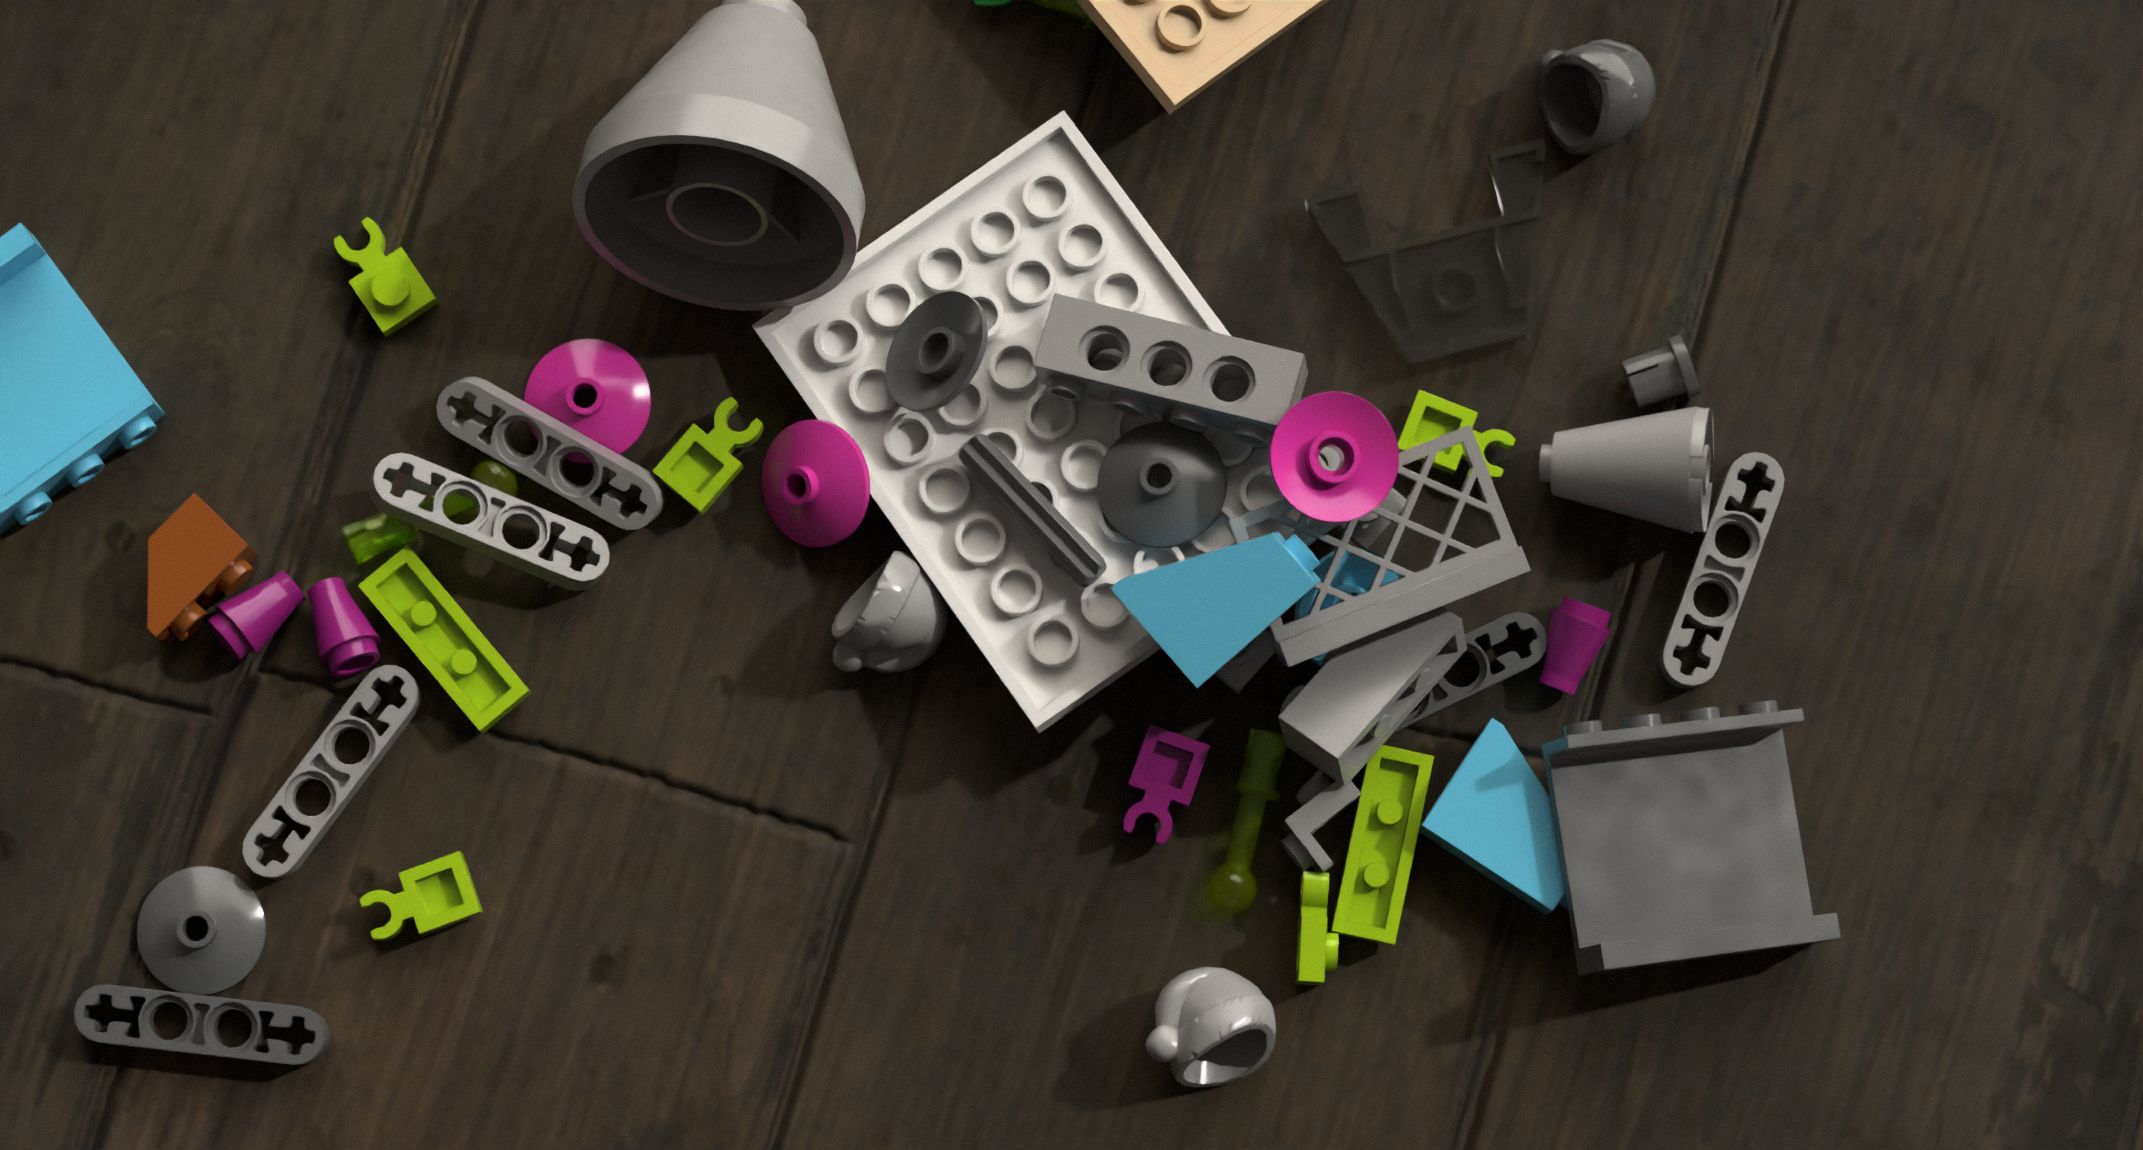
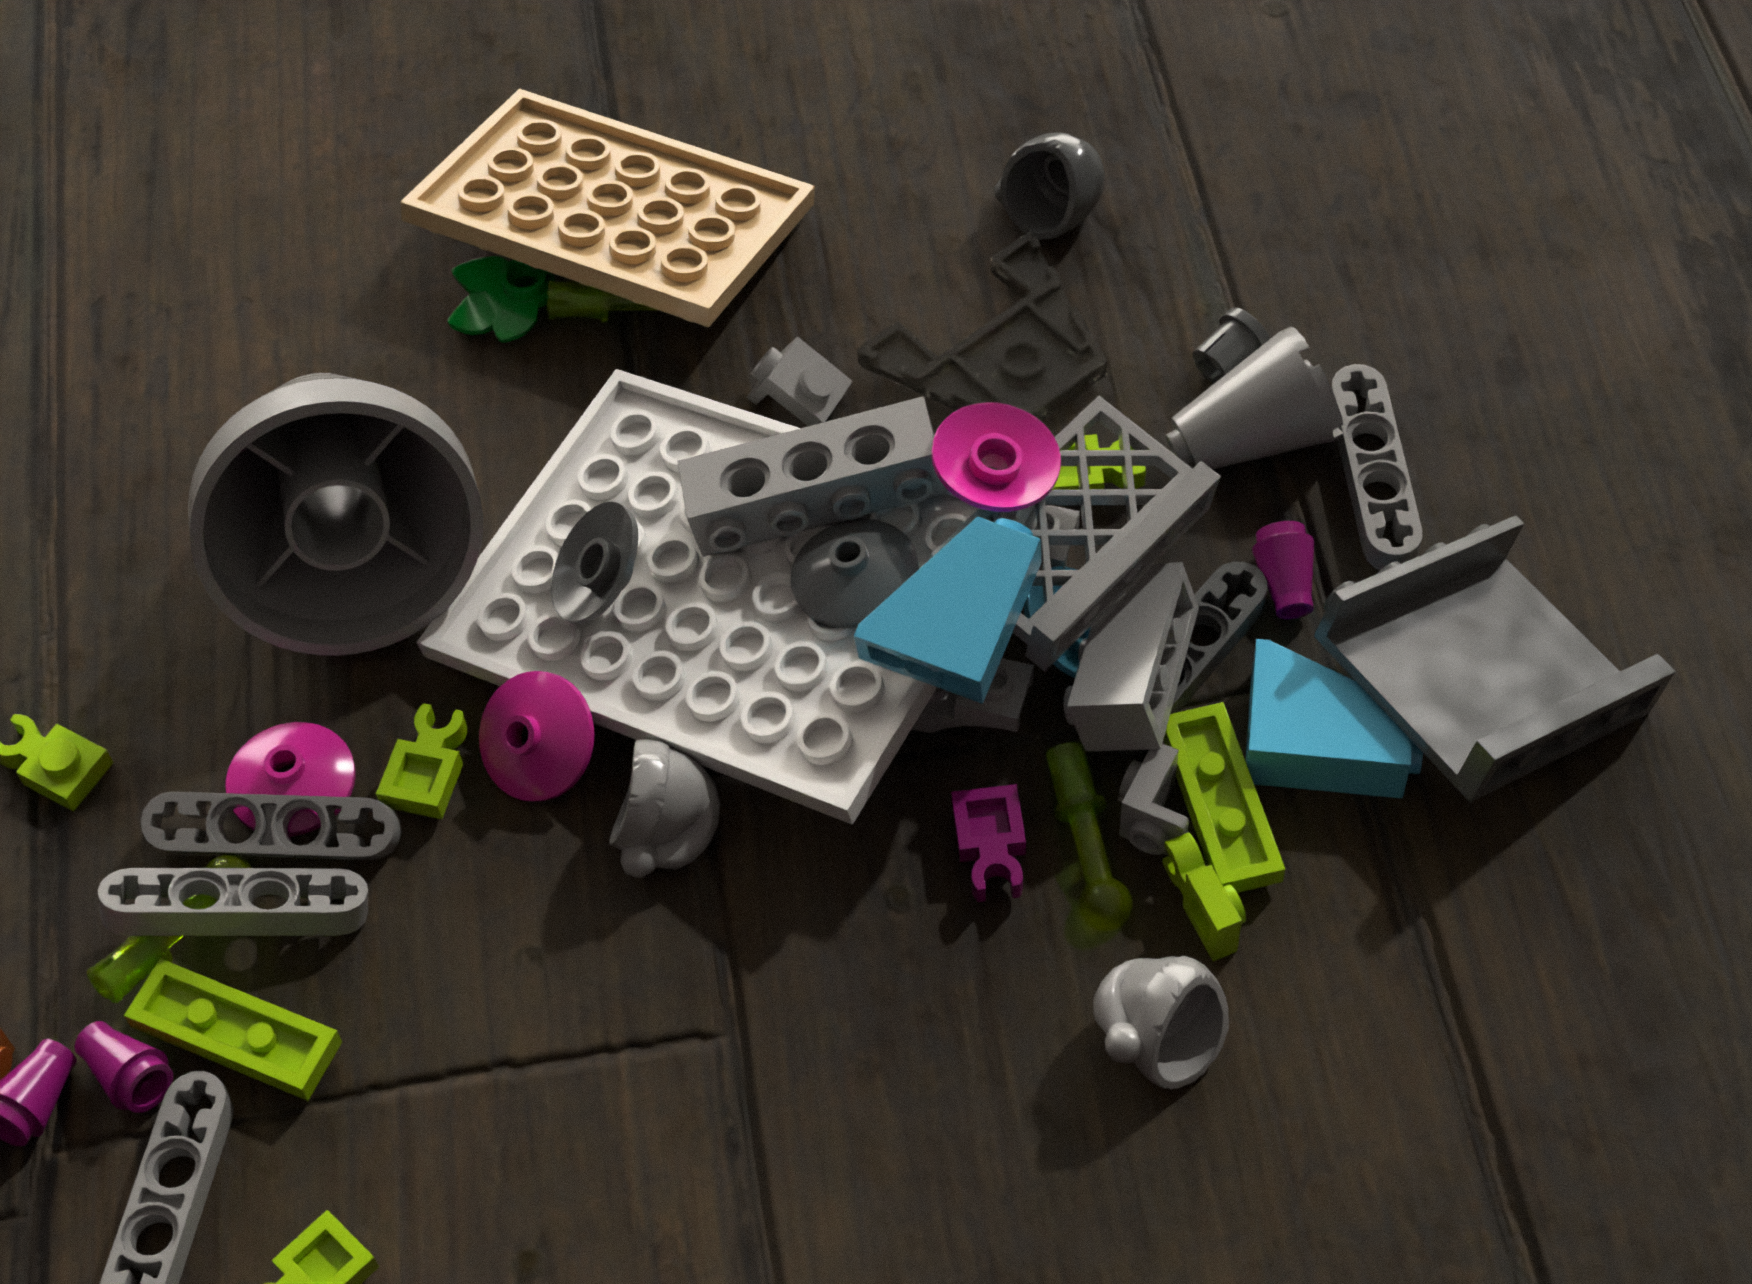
camera: 20 degrees left, 25 degrees down
dark grey axle [958,433,1107,588] -> none
none -> light grey bracket [747,336,853,426]

